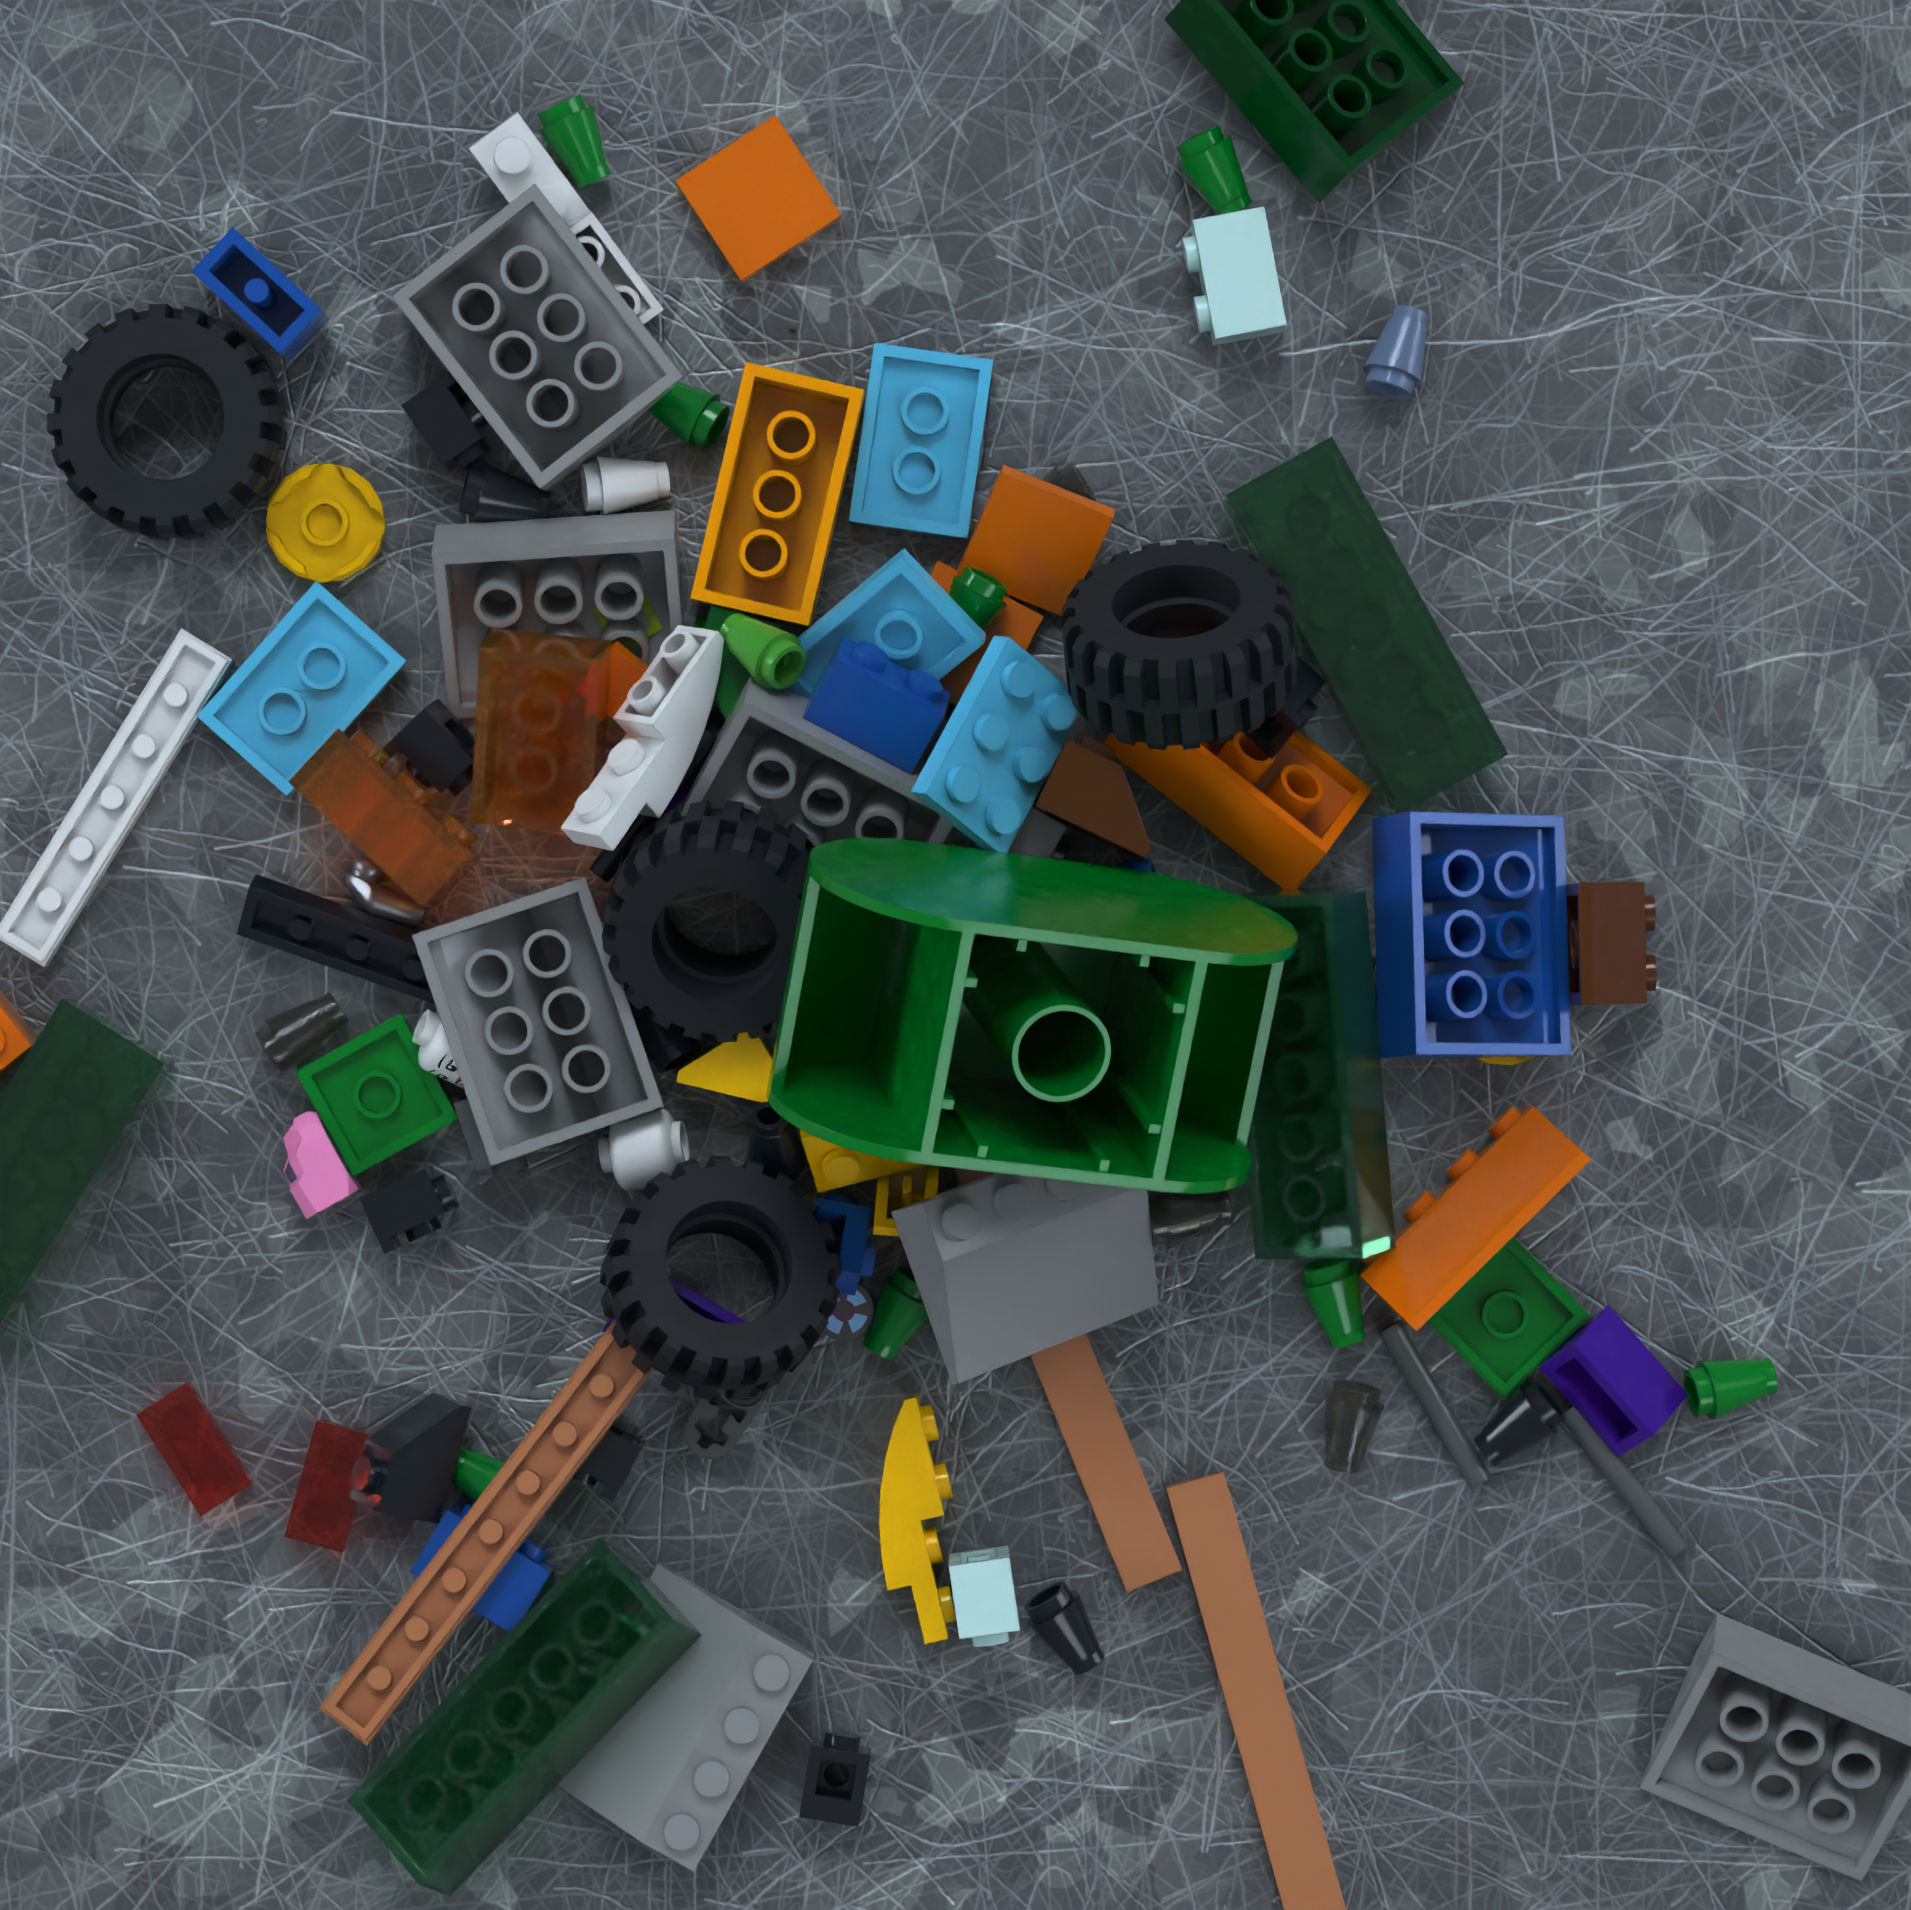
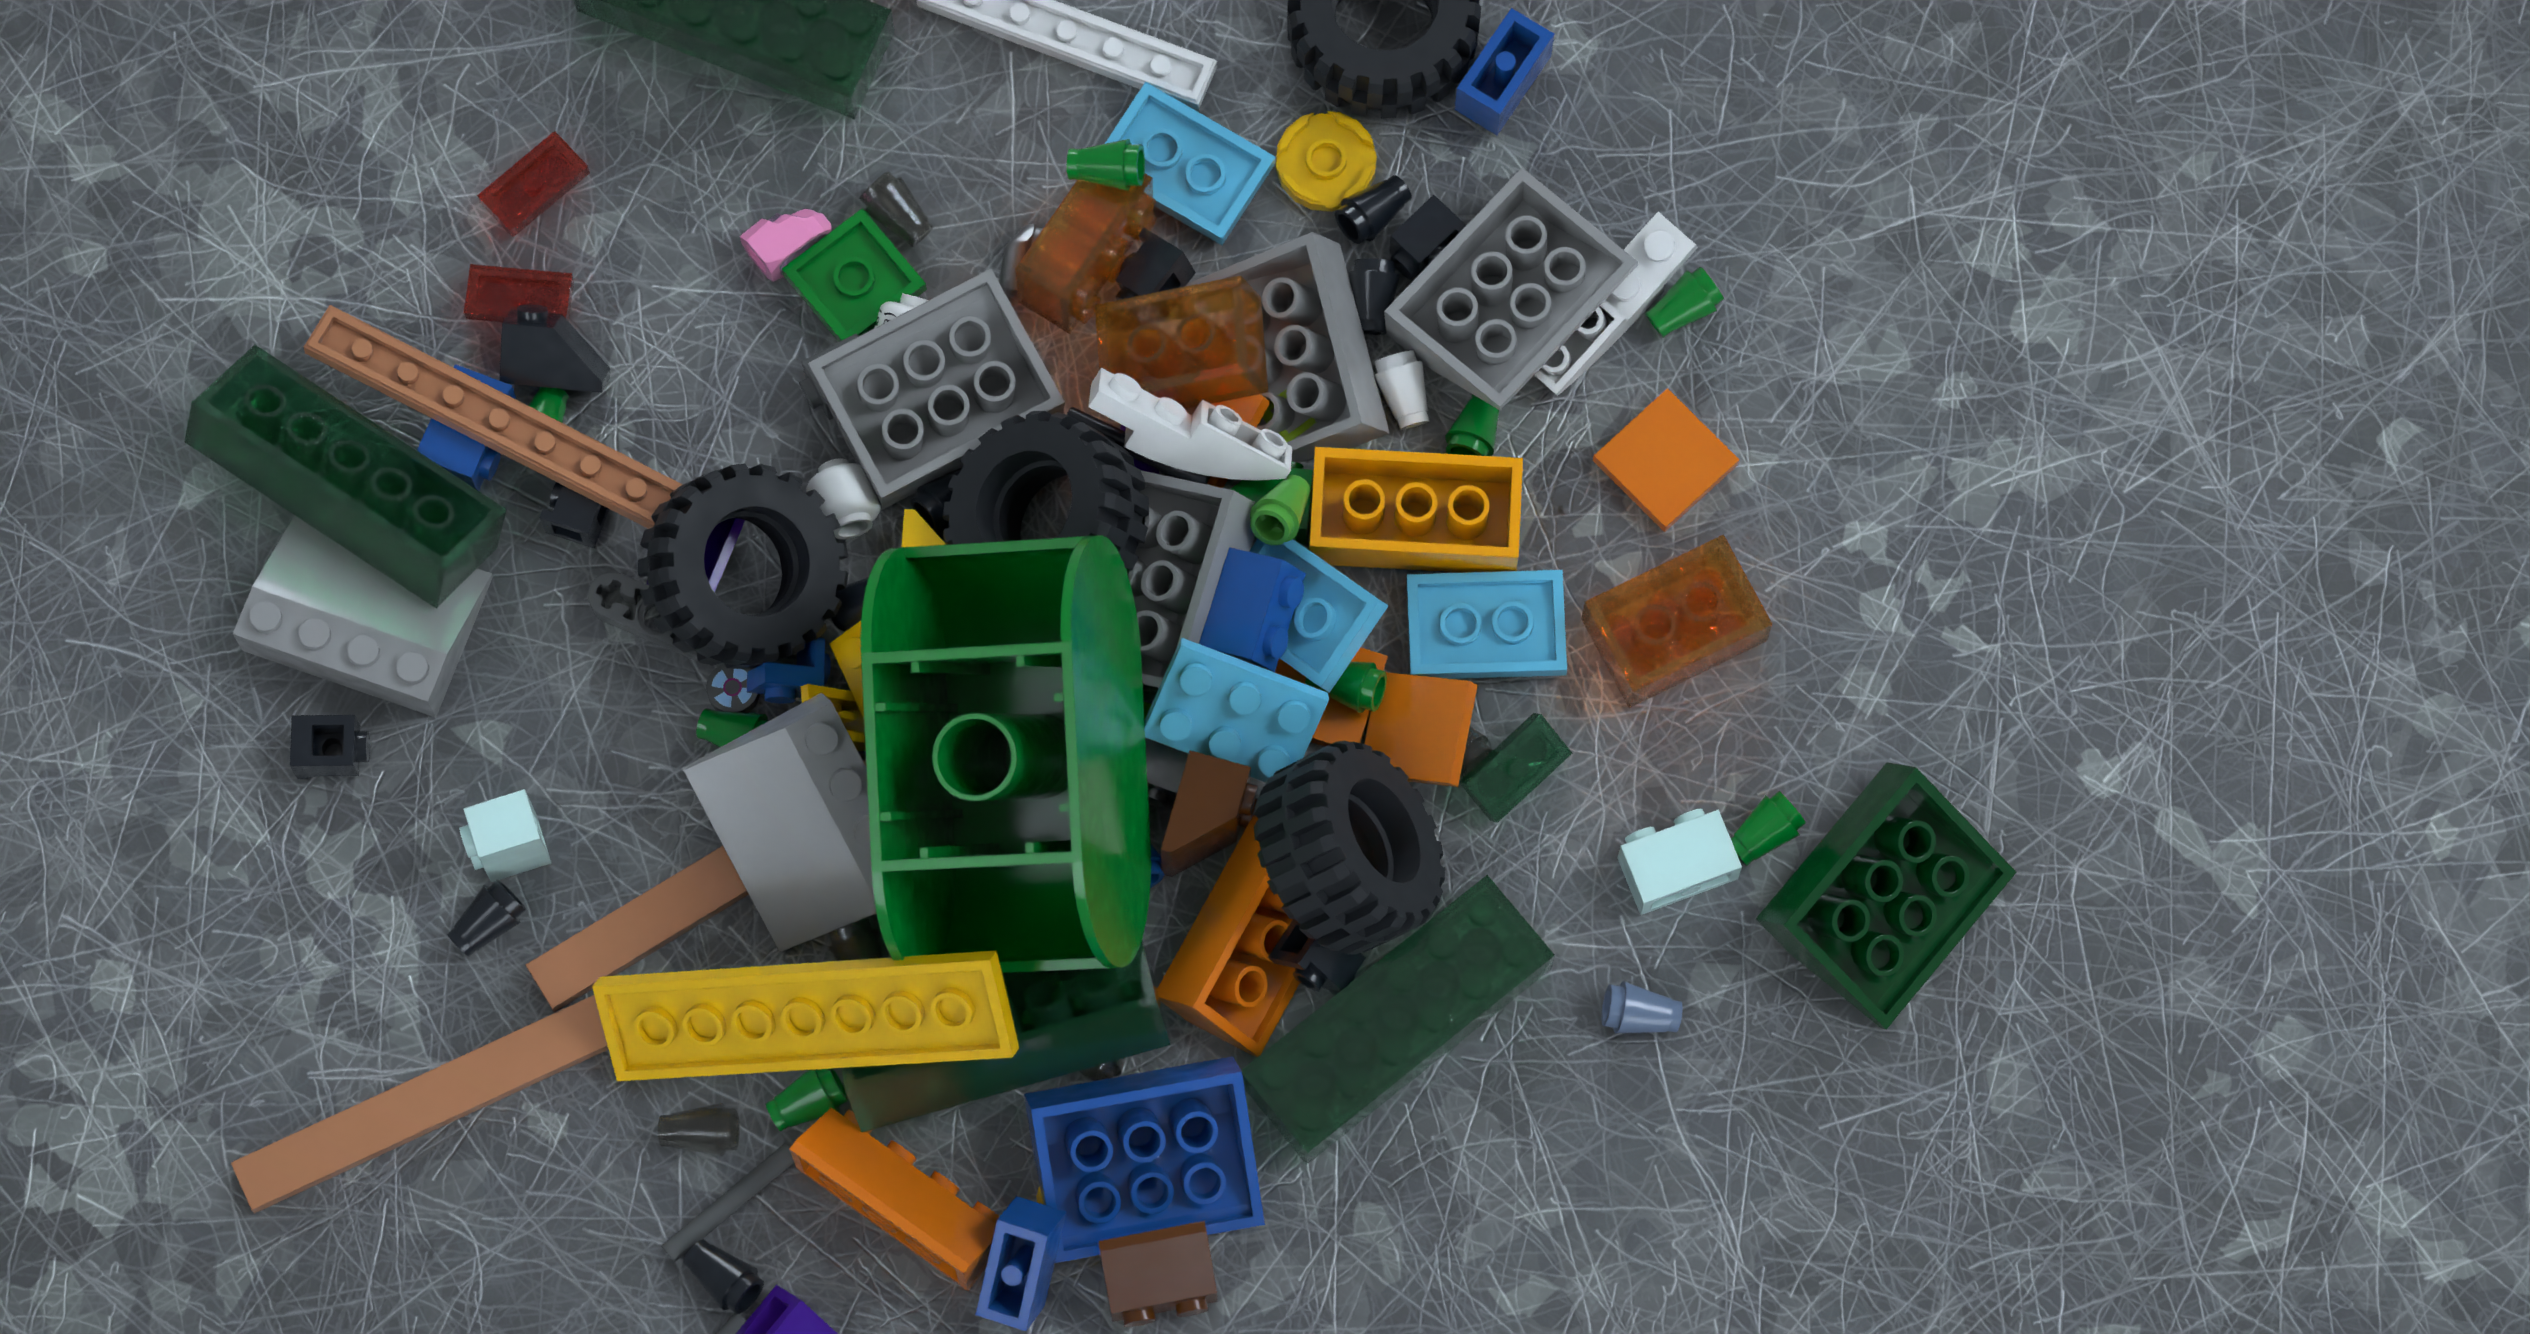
camera: 80 degrees right, 15 degrees down
black plate [237,874,435,1004] -> none
black brick [359,1167,459,1254] -> none
yellow slope [879,1393,957,1644] -> none
green tile [1427,1237,1590,1400] -> none
none -> yellow plate [592,951,1019,1081]
none -> blue brick [975,1196,1067,1331]
none -> green cone [1066,139,1145,191]
none -> black cone [1335,175,1412,244]
none -> clear green plate [1459,713,1572,823]
none -> clear orange brick [1581,534,1773,708]

